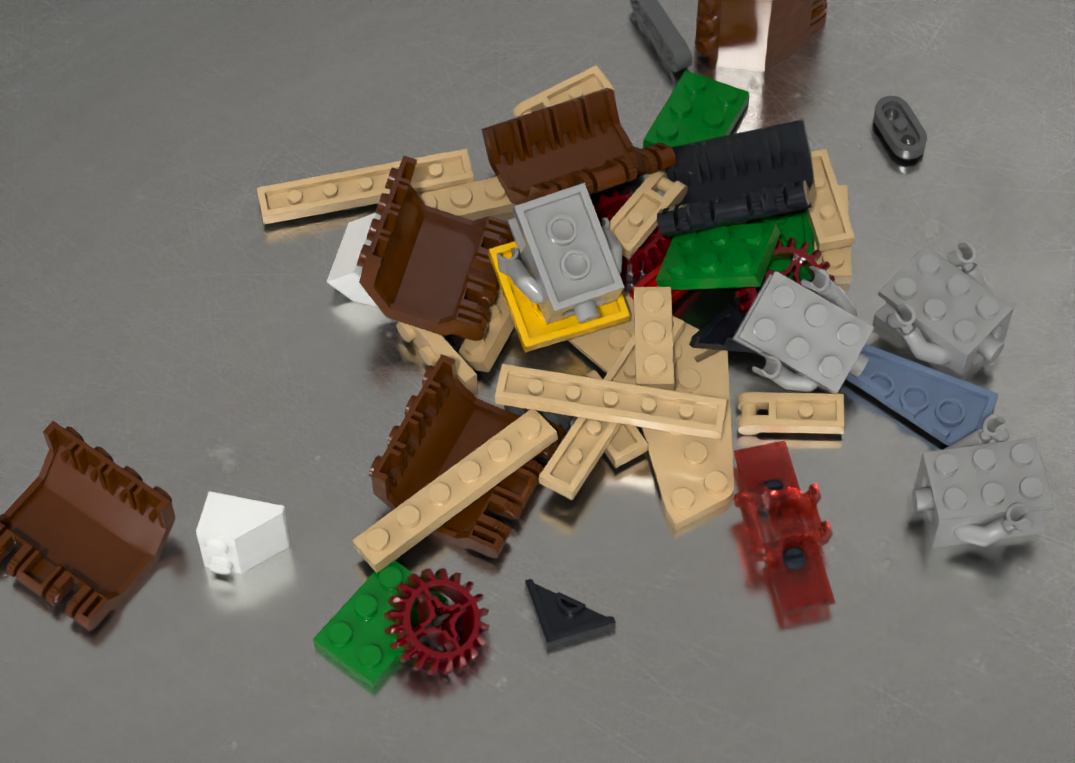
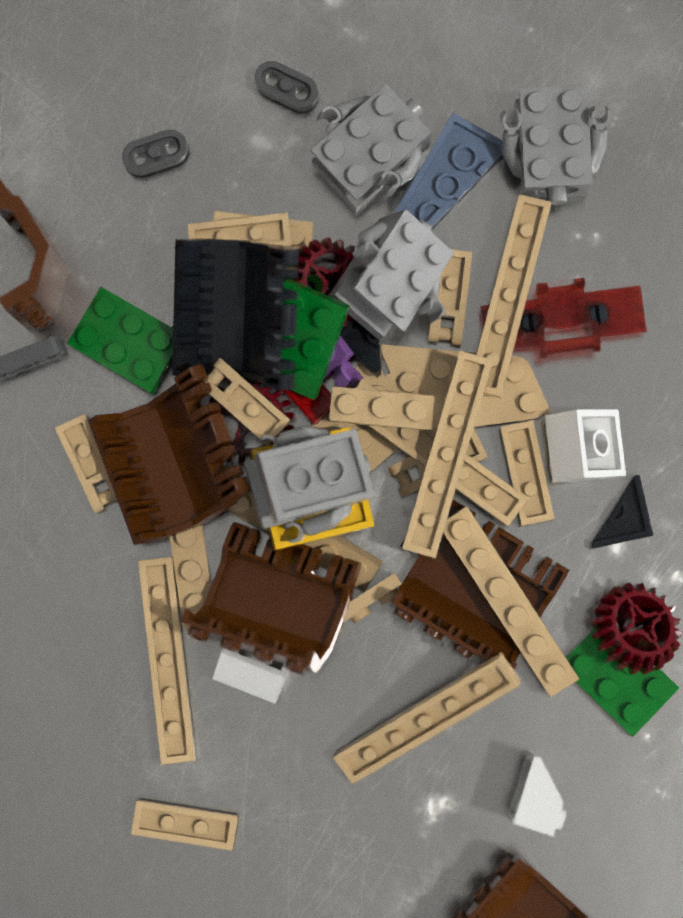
camera: 80 degrees left, 25 degrees up
none -> tan plate [131,799,239,851]
none -> dark grey plate [255,61,318,111]
none -> medium lavender plate [325,336,363,388]
none -> tan plate [333,653,521,785]
none -> tan plate [477,194,552,398]
none -> tan plate [499,420,555,527]
none -> white slope [545,409,626,483]

